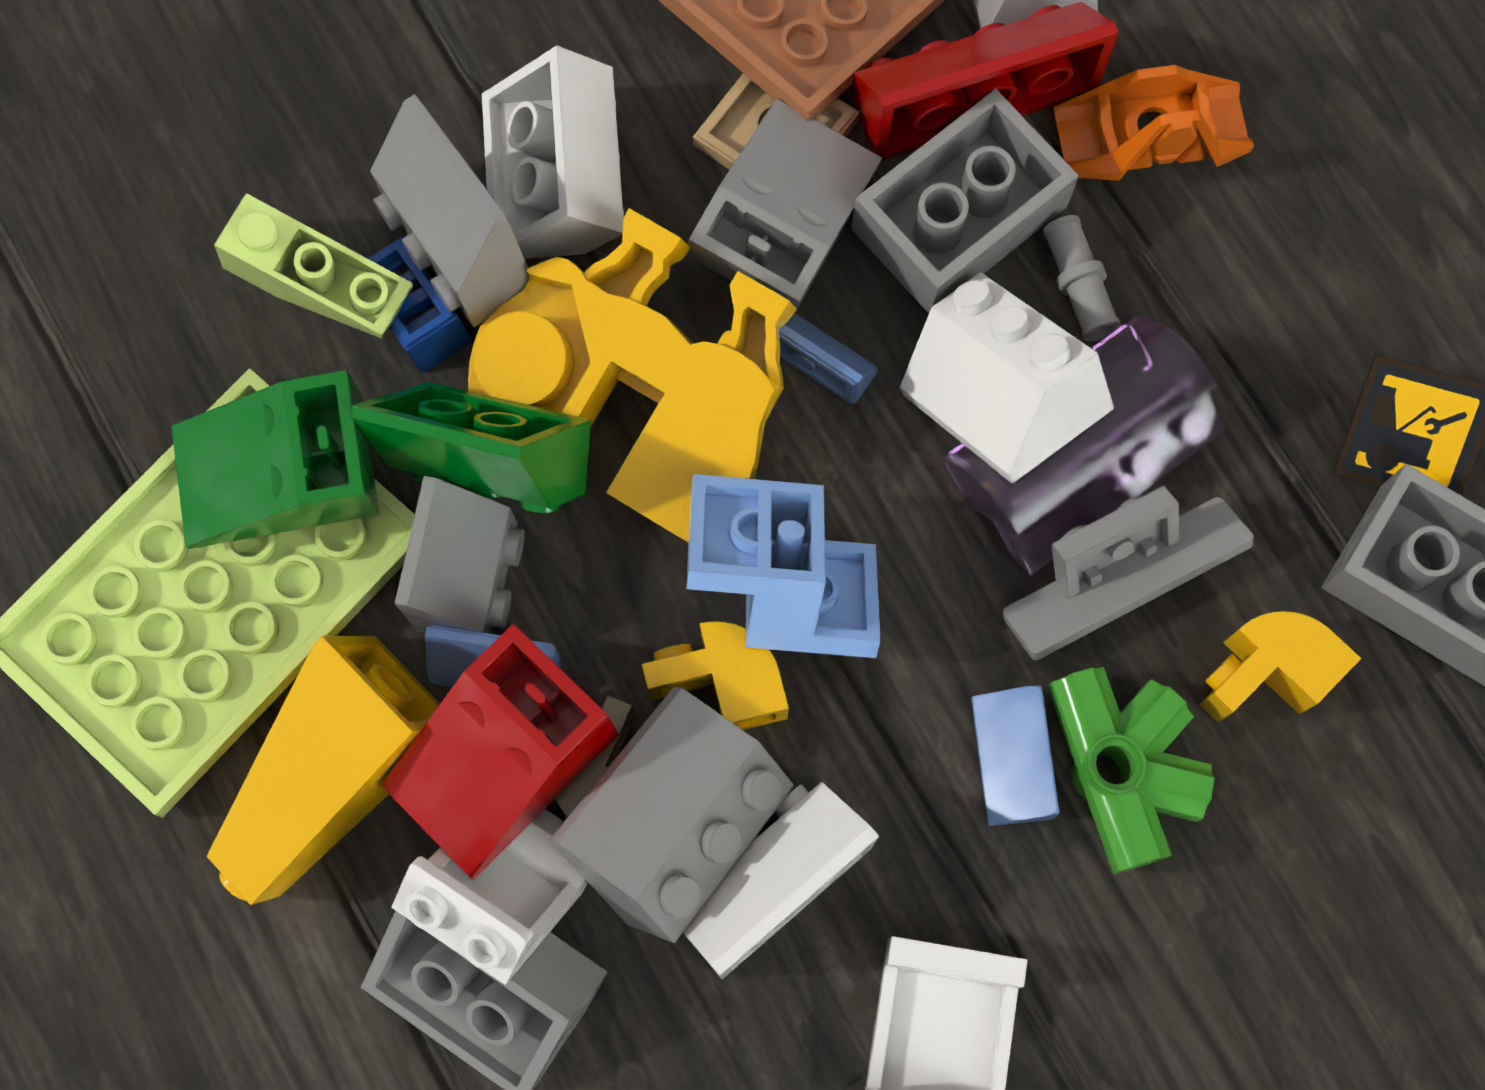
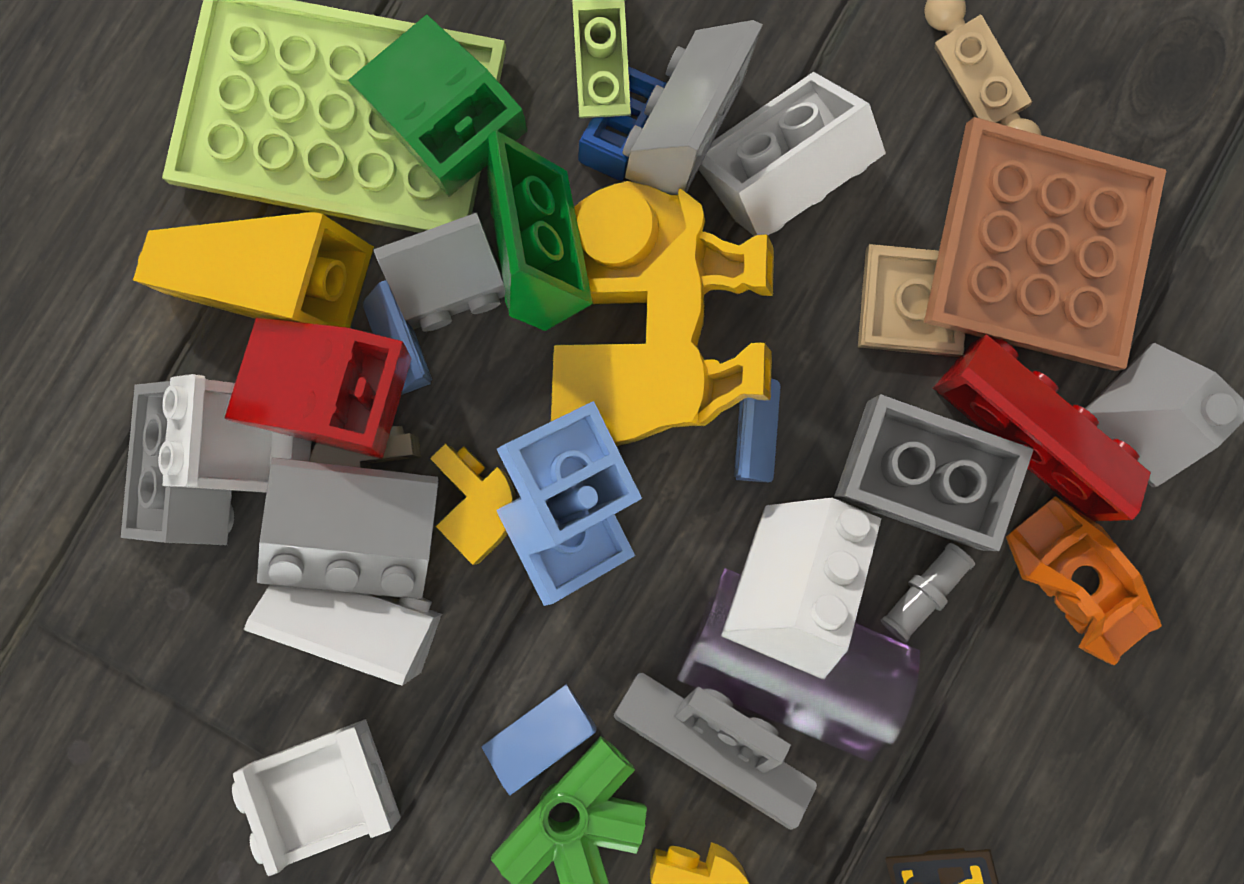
camera: 60 degrees right, 10 degrees up
light grey slope [687,98,882,315] -> none

